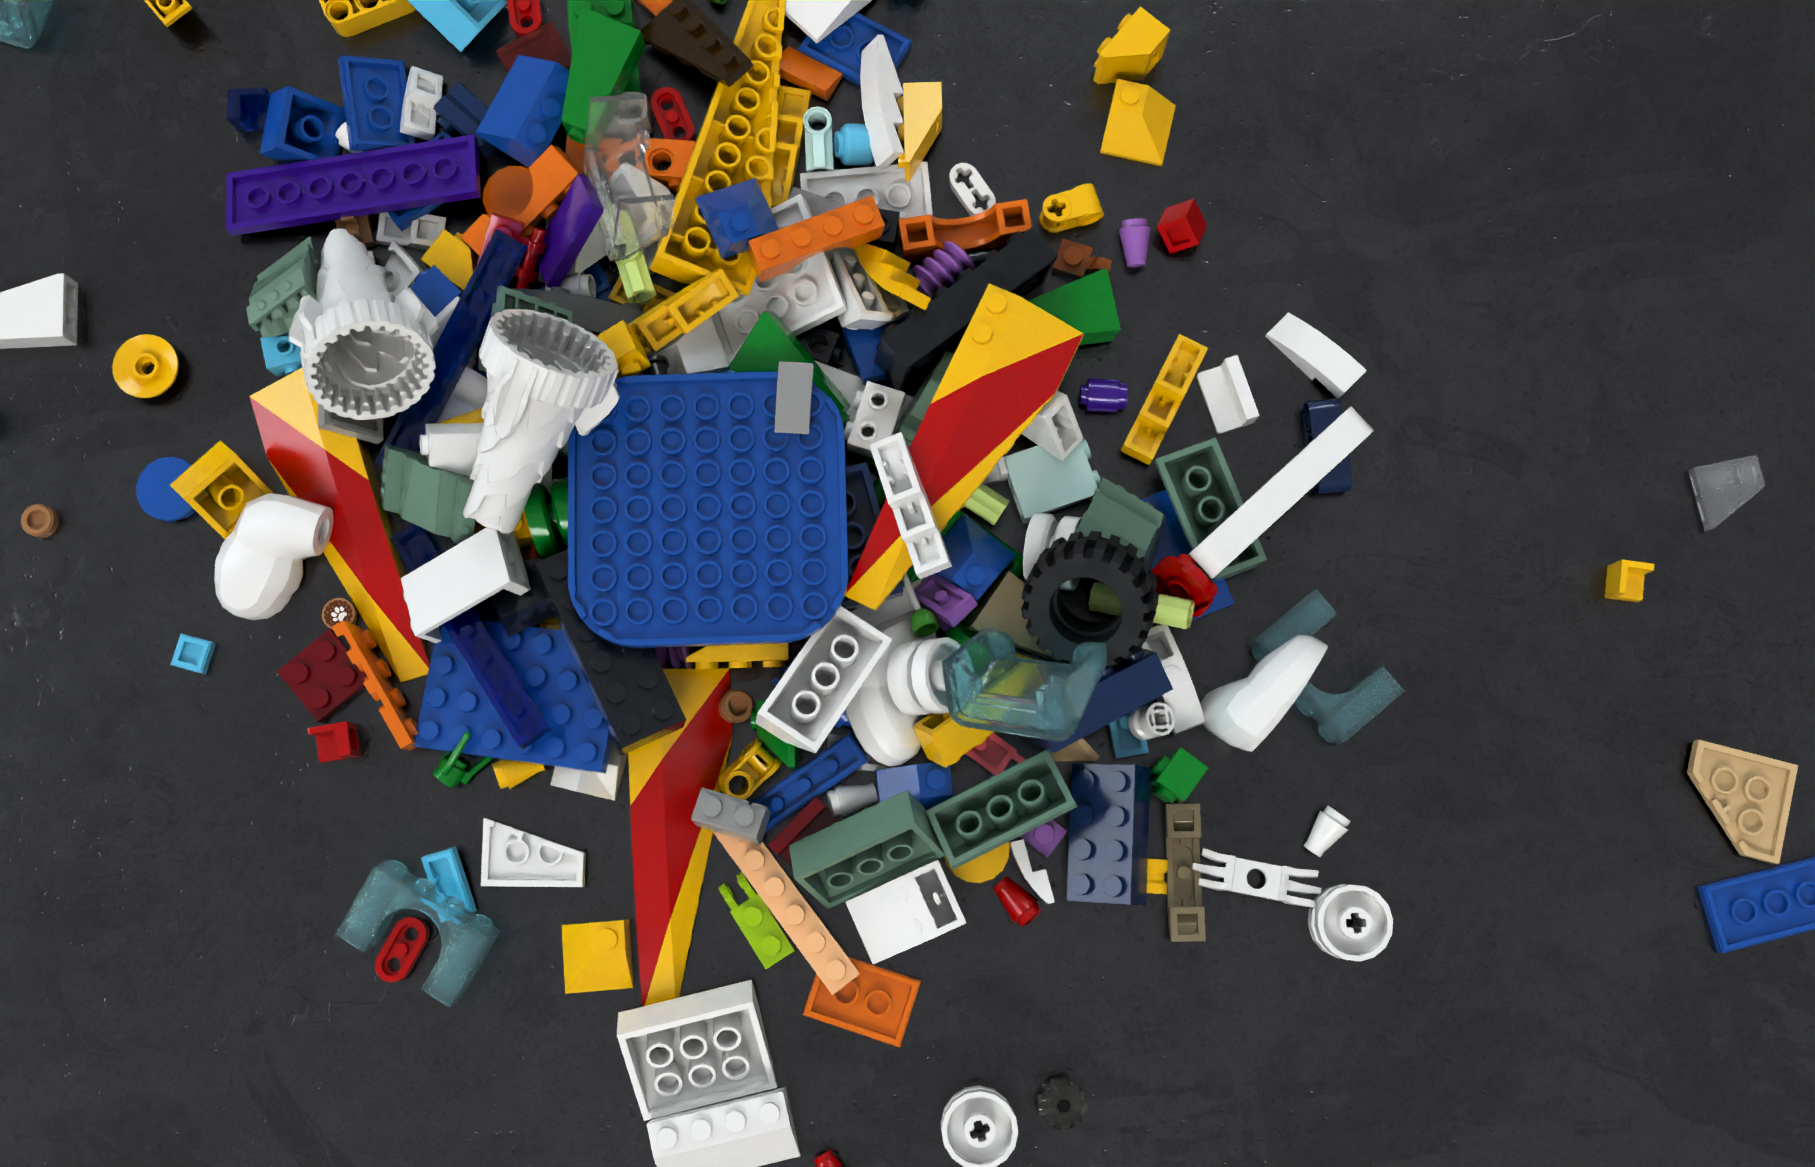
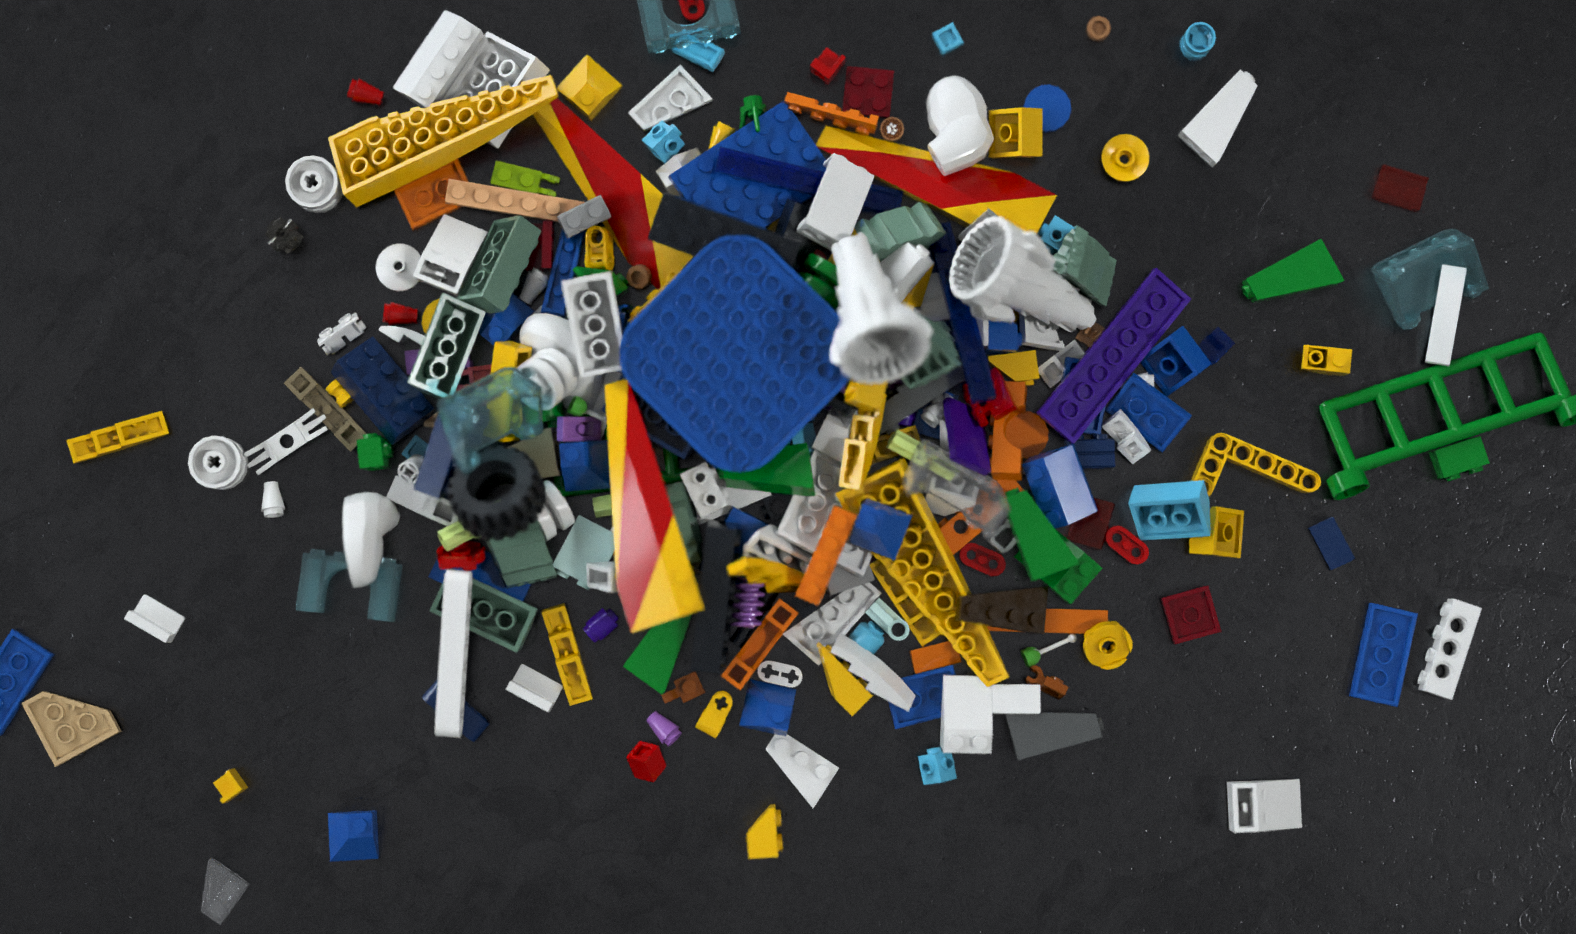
camera: 135 degrees right, 5 degrees up
light grey slope [774,361,814,434] -> none
white slope [869,432,952,579] -> none
yellow slope [1100,79,1176,167] -> none
white slope [1265,312,1367,398] -> none
none -> yellow slope [66,411,169,464]
none -> white panel [124,595,185,643]
none -> white hinge [317,312,367,355]
none -> yellow wedge [328,75,559,207]
none -> blue slope [328,810,379,862]
none -> white dish [376,244,421,291]
none -> medium azure brick [642,121,685,163]
none -> blue slope [739,679,796,737]
none -> white wing [766,734,839,808]
none -> green slope [1242,239,1344,303]

